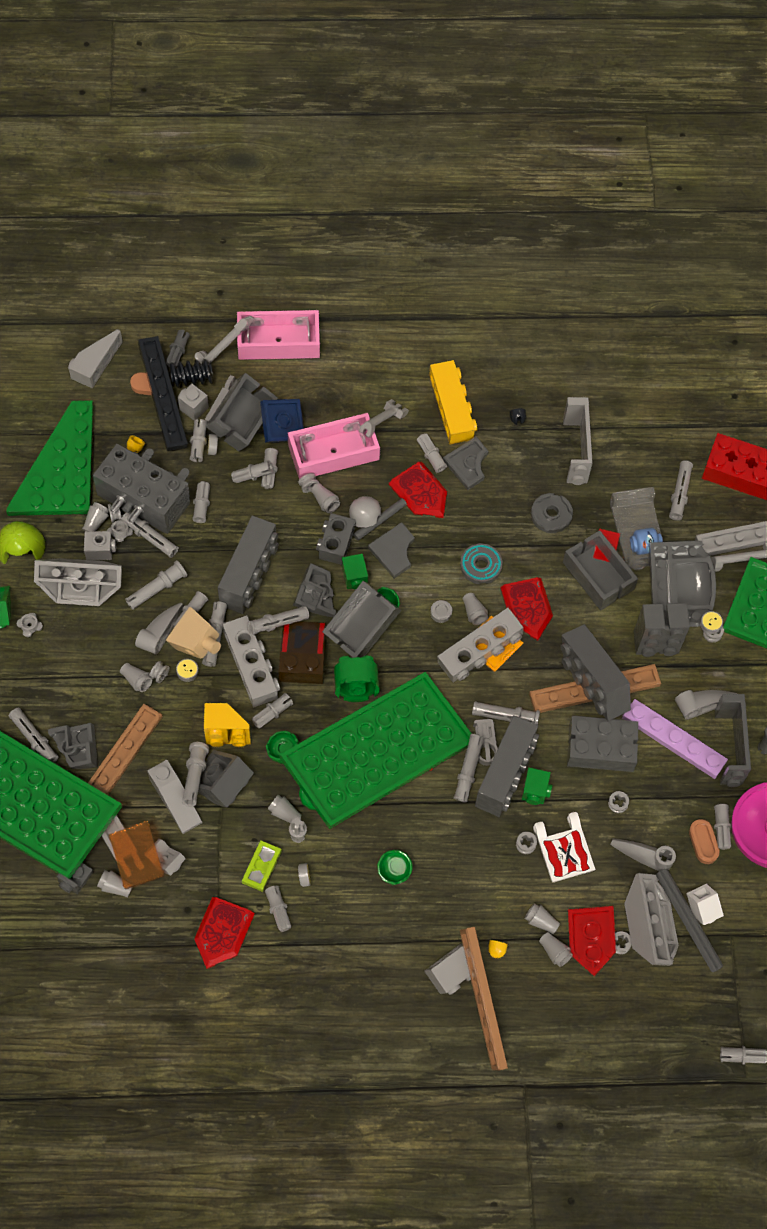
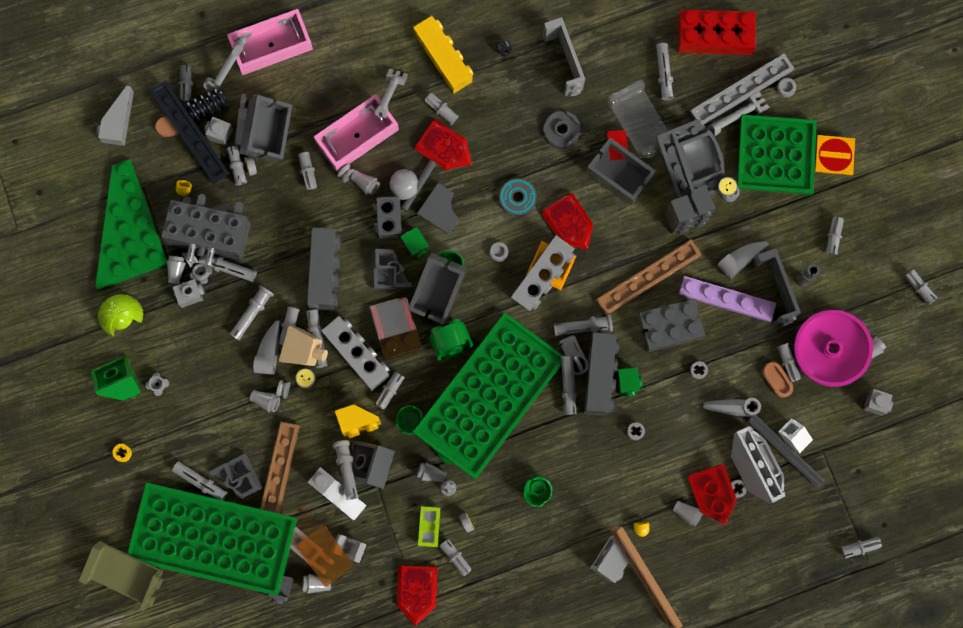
camera: 20 degrees left, 15 degrees up
light grey wedge [34,558,122,606] -> none
light grey axle [193,481,210,523] -> none
light grey axle [231,460,273,483] -> none
light grey pin [247,606,309,634] -> none
dark blue tile [260,399,304,443] -> none
dark grey tile [443,437,489,490] -> none
light grey cone [463,593,488,625] -> none
light grey cone [524,903,560,935] -> none
flag [533,812,595,883] -> none
dark grey brick [560,624,631,721] -> none
medium blue head [630,528,663,556] -> none

